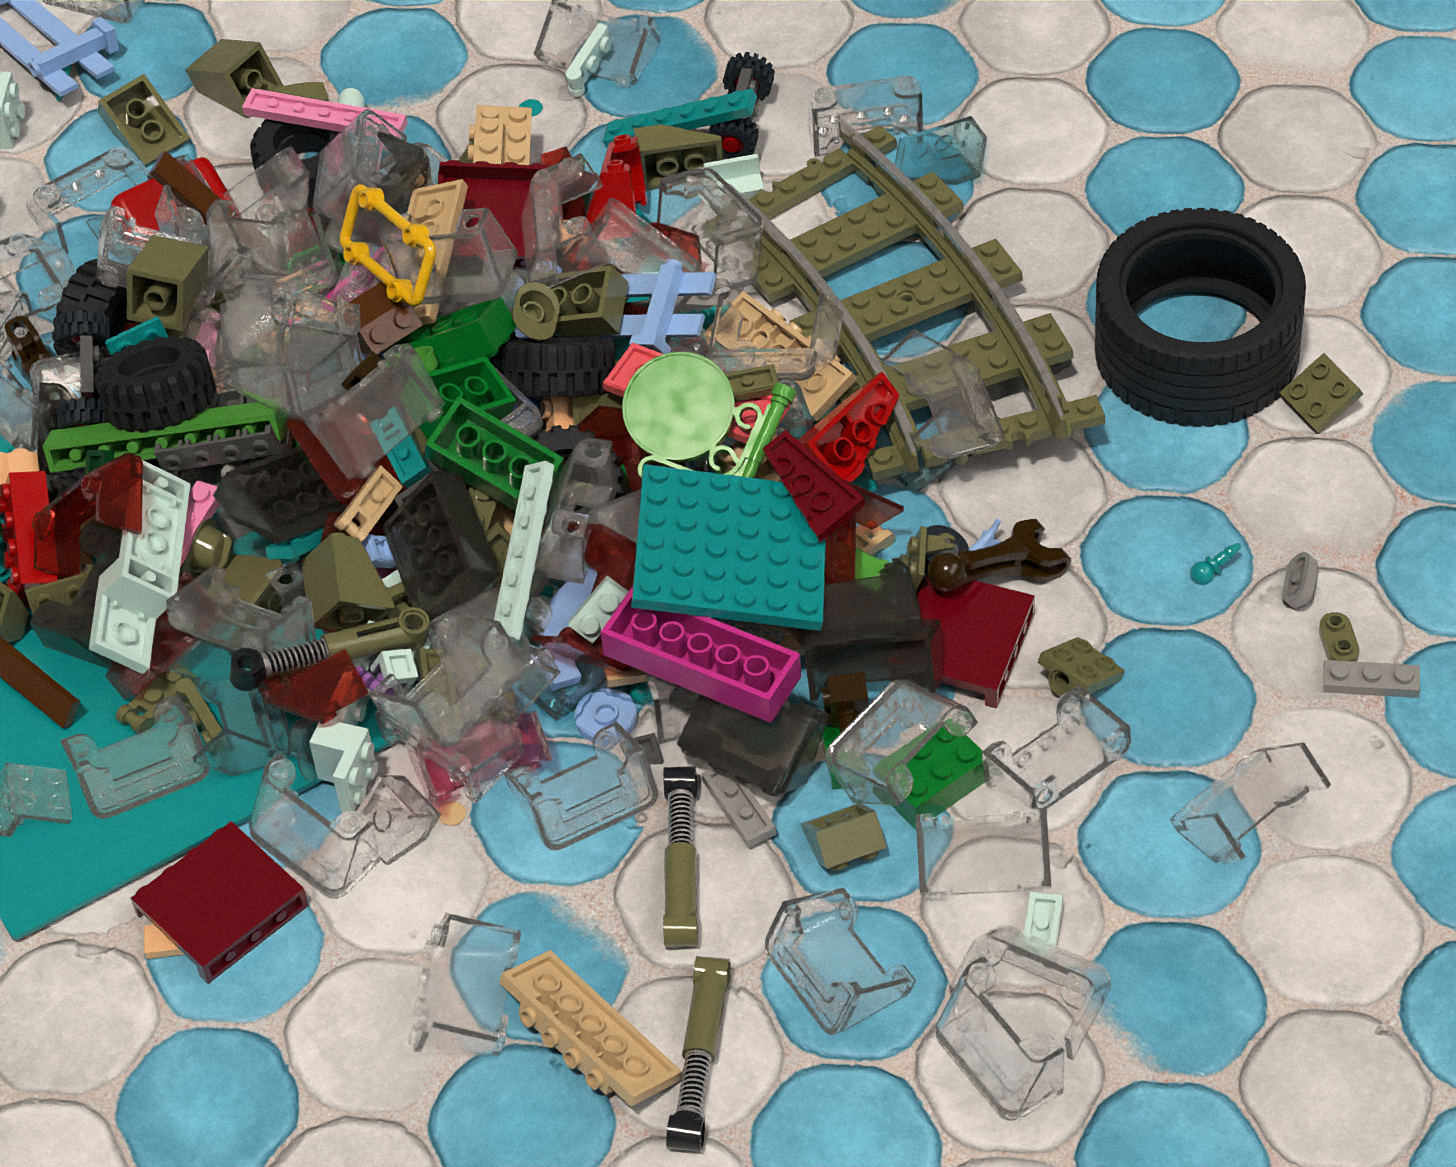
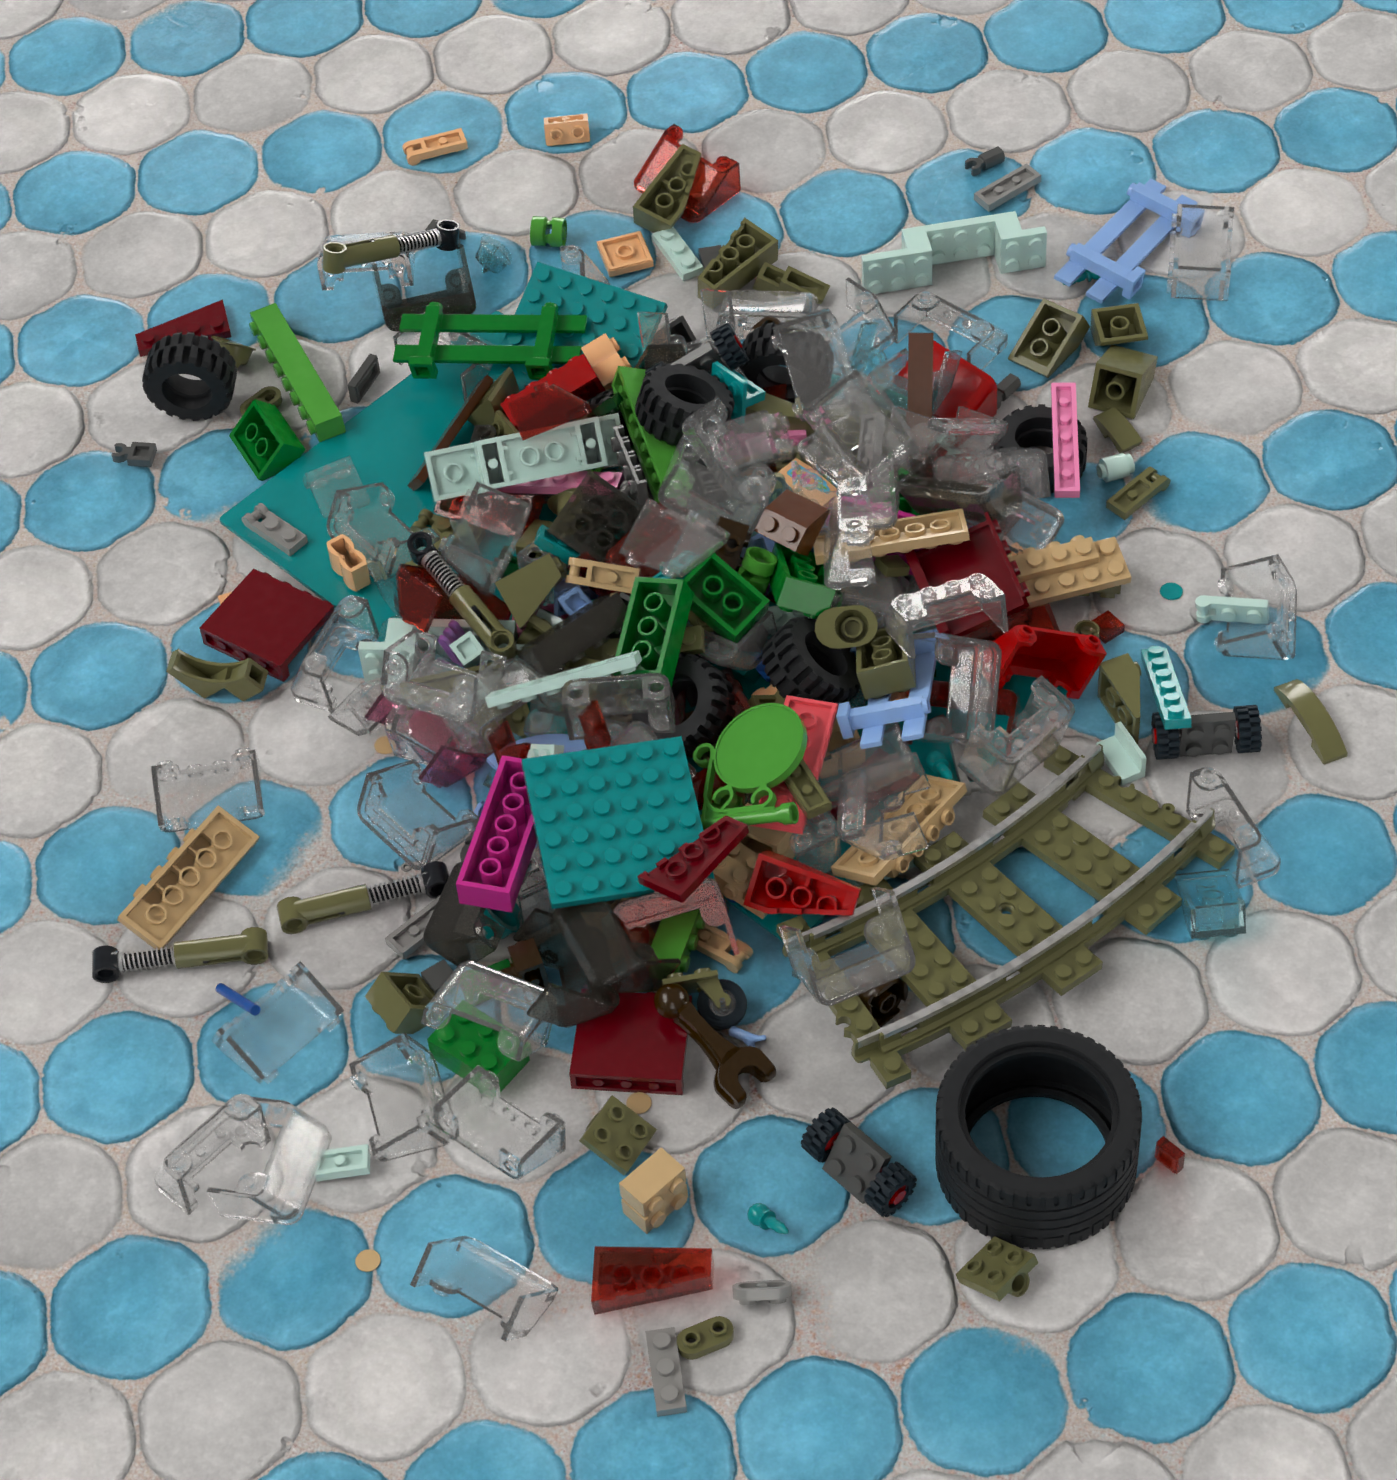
camera: 75 degrees right, 0 degrees up
olive slope [127,235,209,332] -> none
yellow bar [339,184,436,307] -> none
none -> olive arch [166,648,268,701]
none -> blue bar [216,983,261,1016]
none -> light grey plate [242,503,308,557]
none -> light nougat brick [327,534,371,592]
none -> tan sticker [355,1249,381,1272]
none -> dark grey tile [421,959,459,996]
none -> clear red wedge [591,1246,714,1315]
none -> tan piece [619,1148,688,1234]
none -> tan sticker [626,1092,652,1114]
none -> plate [801,1107,917,1217]
none -> olive slope [1090,303,1148,346]
none -> olive plate [1106,466,1171,520]
none -> olive slope [1274,679,1348,765]

